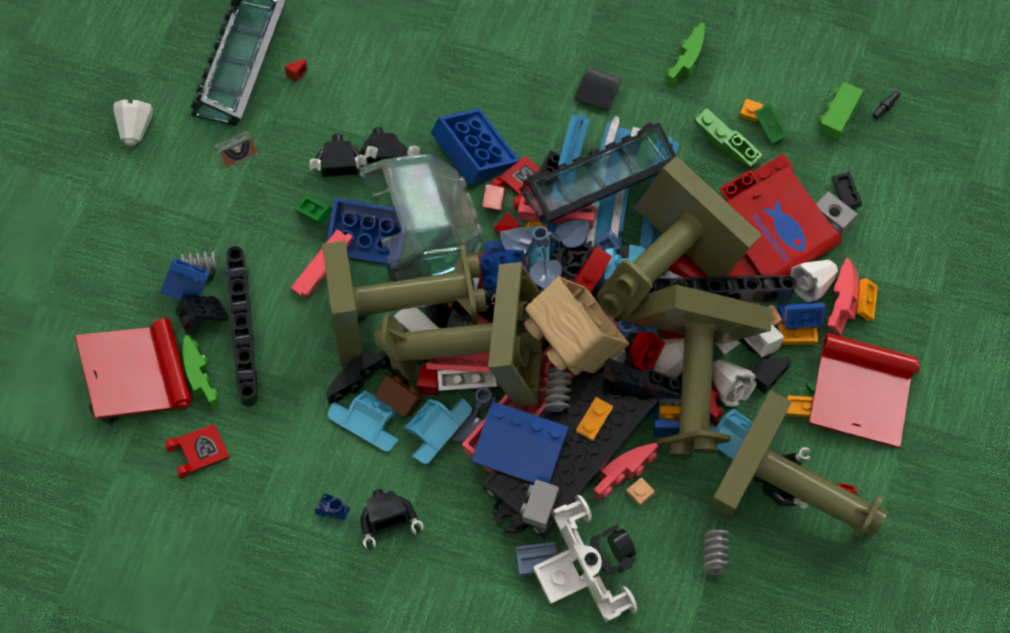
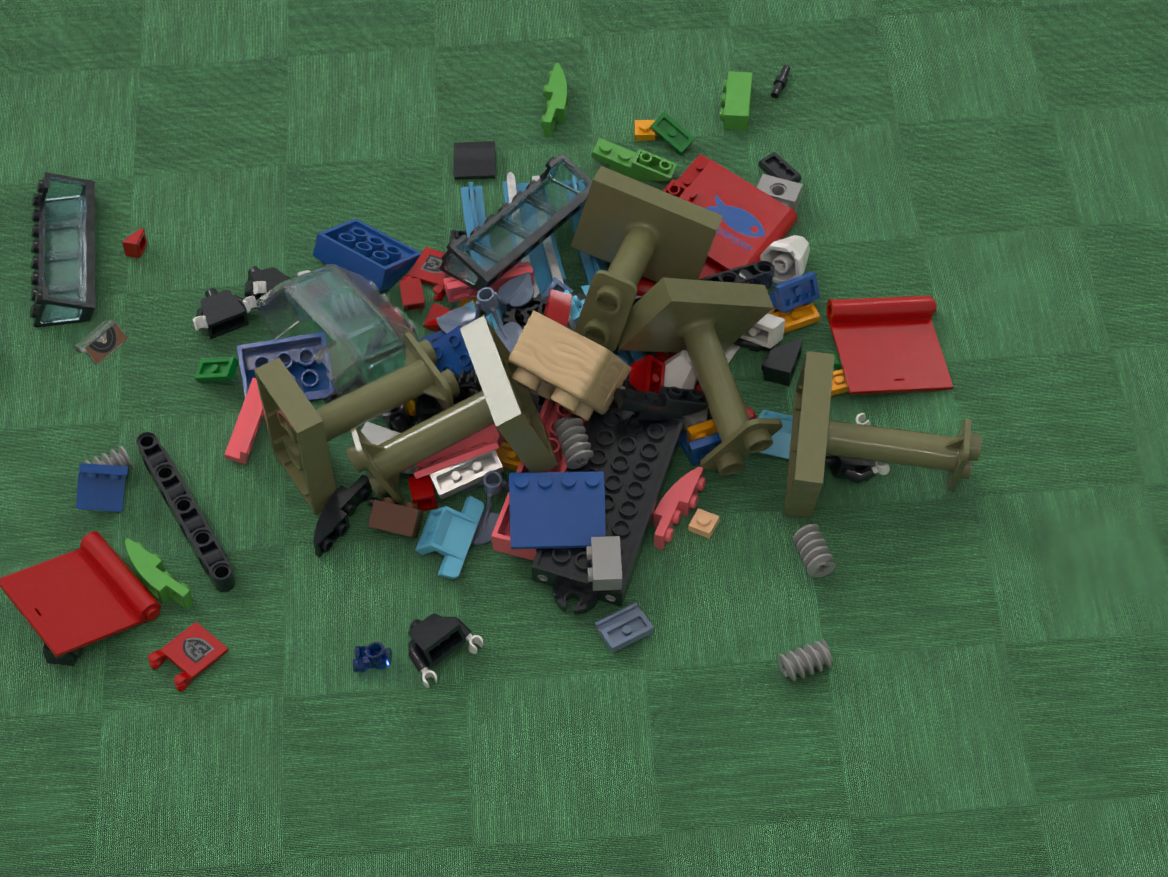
camera: 20 degrees left, 10 degrees down
black bracket [176,294,229,335] -> none
medium azure plate [328,390,399,452] -> none
white piece [532,495,637,622] -> none
light orange plate [576,397,613,441] -> none
white cone [712,360,756,407] -> none
coral slope [828,258,860,335] -> none
light orange plate [857,278,878,321] -> none

